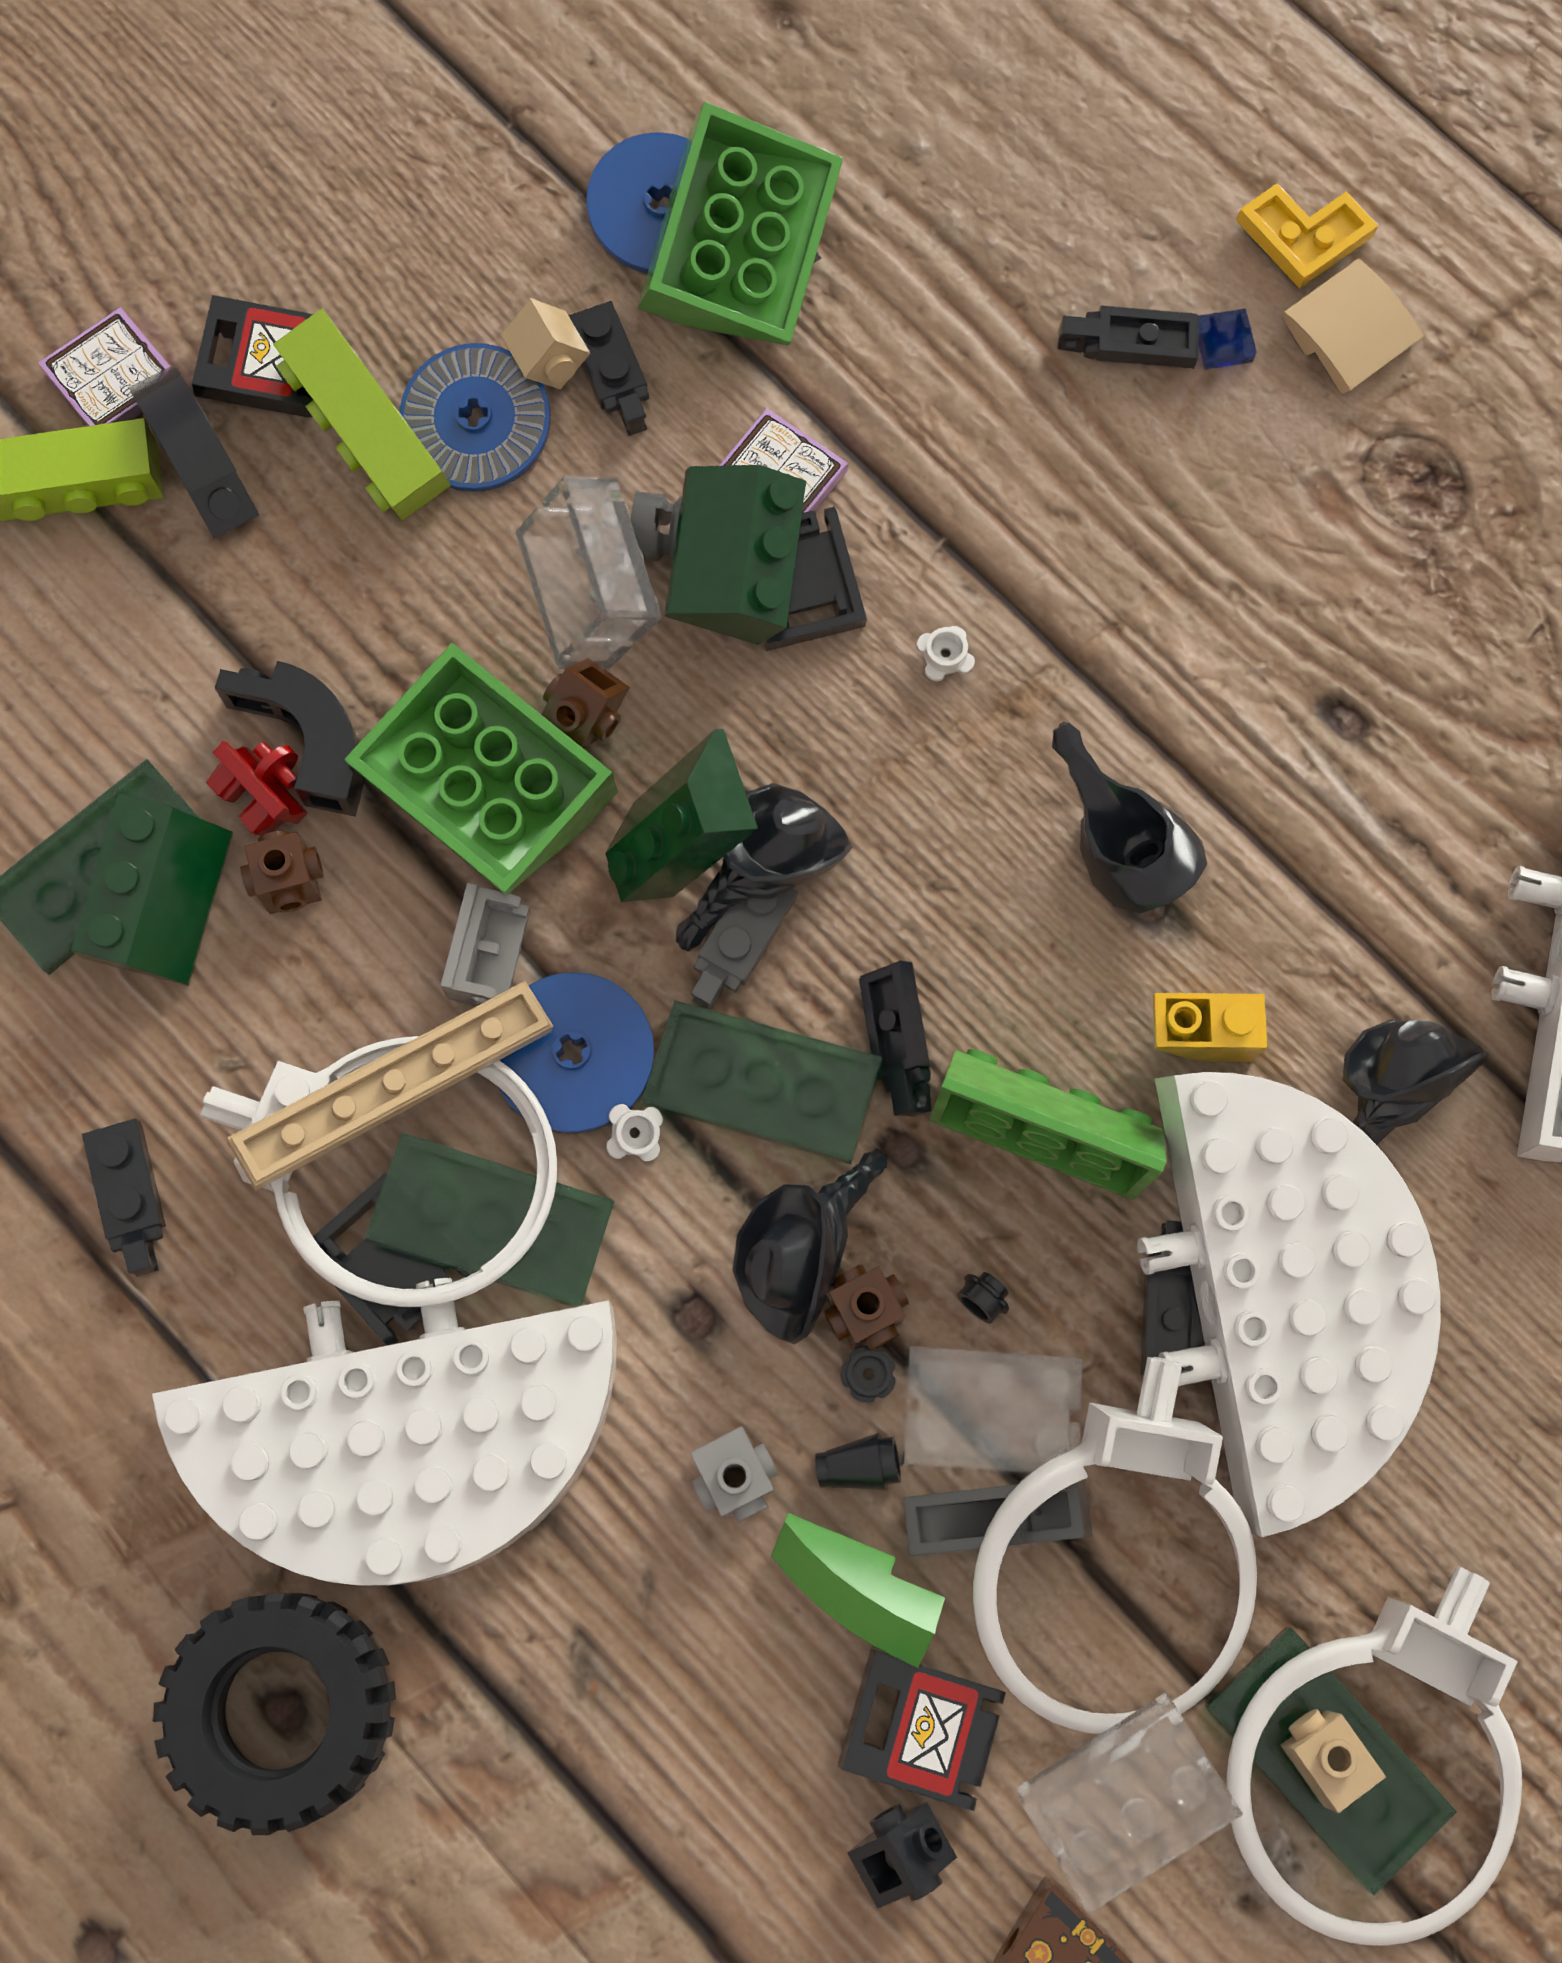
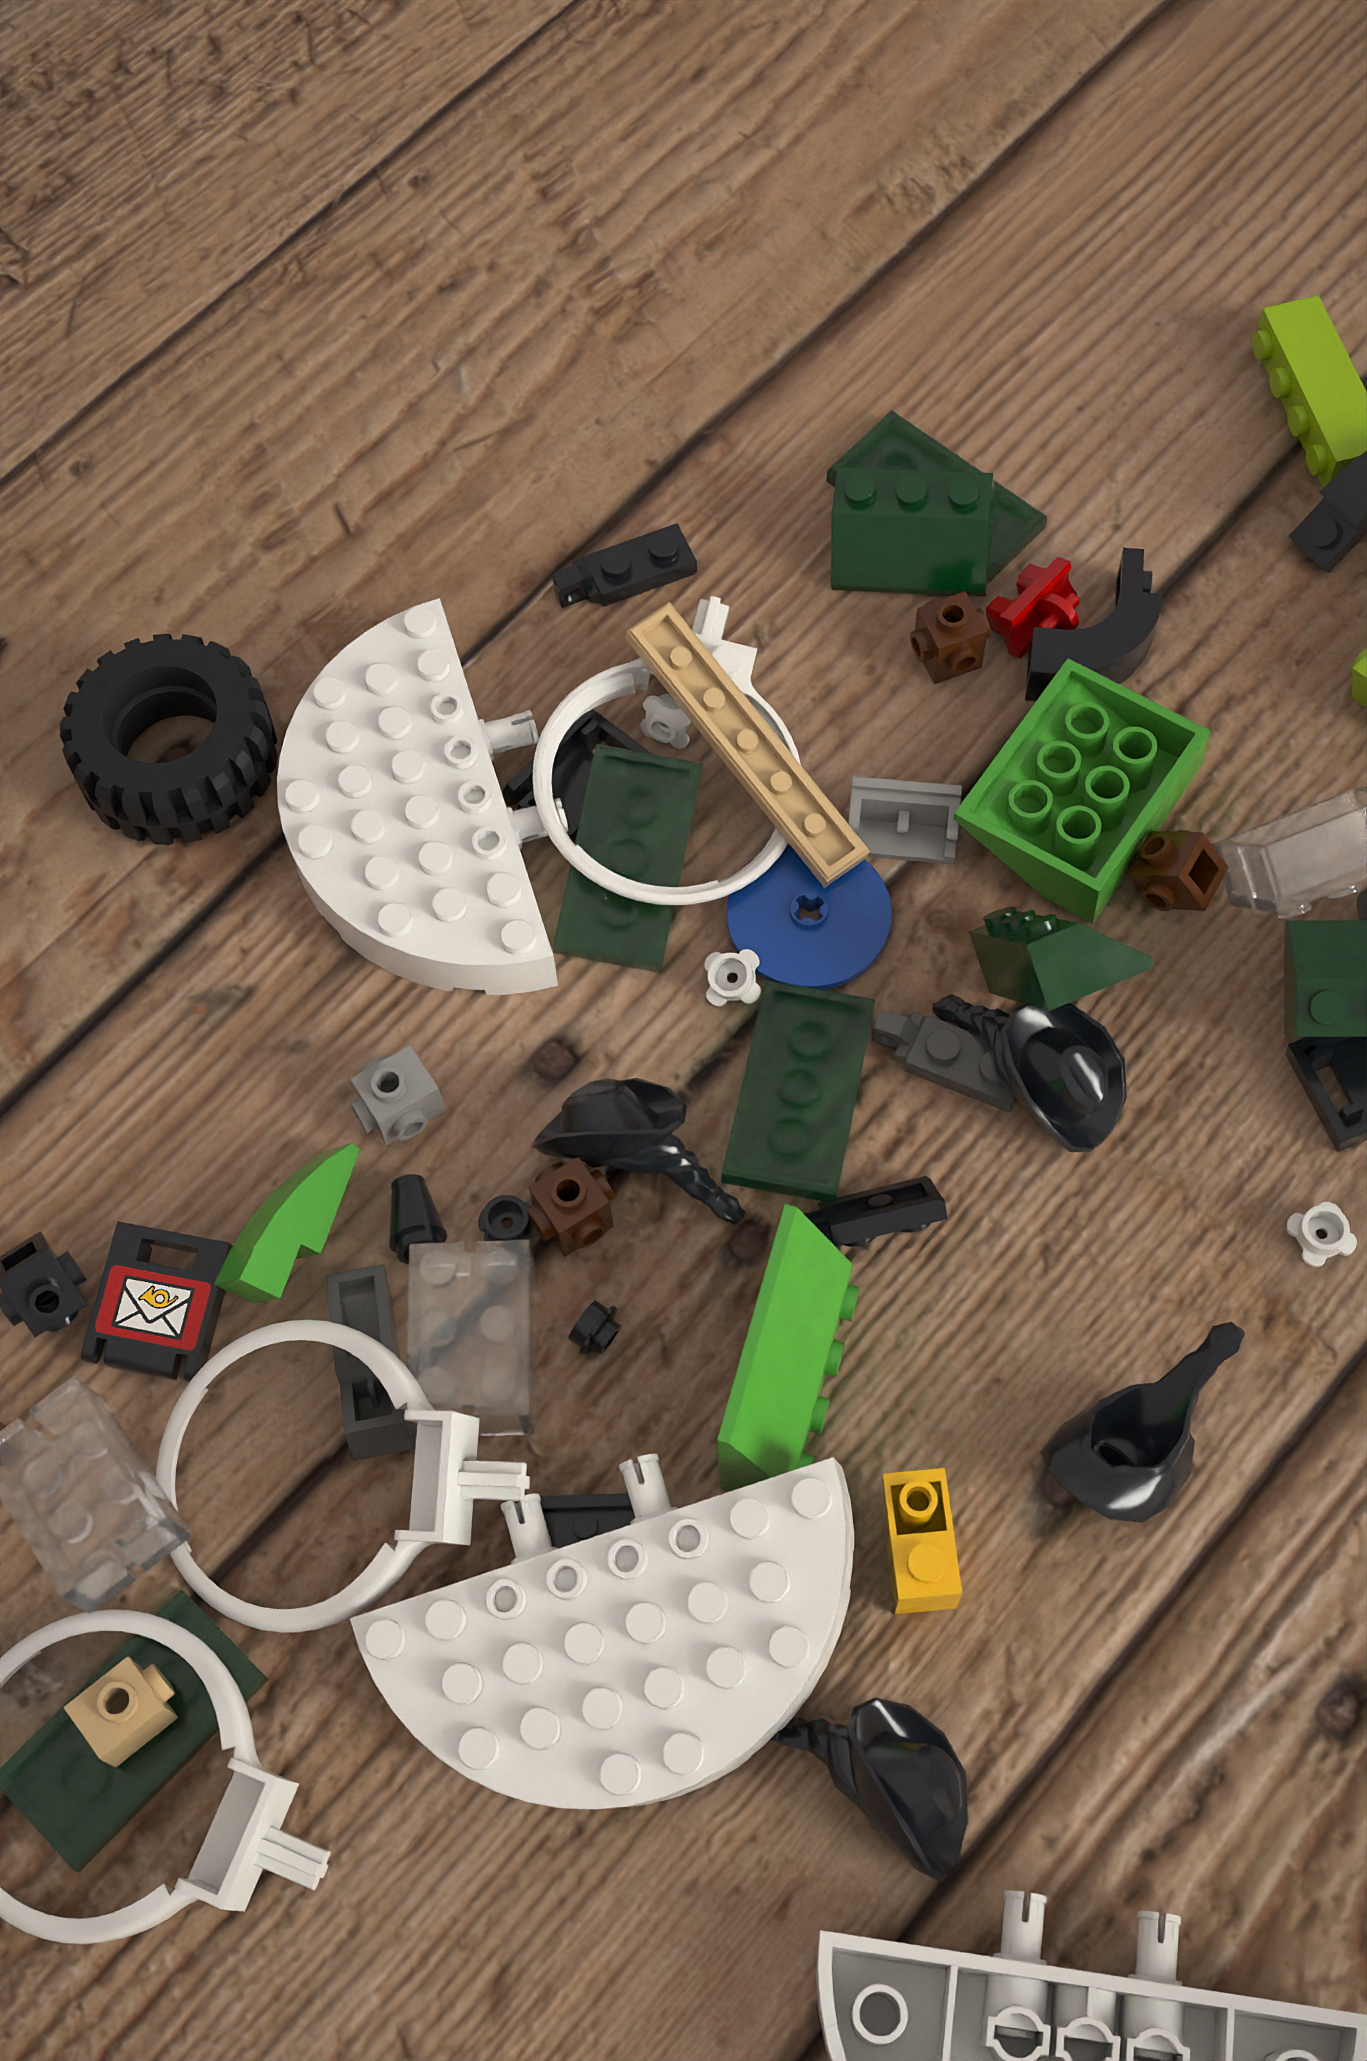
camera: 90 degrees right, 10 degrees down
none -> white plate [640,694,691,749]

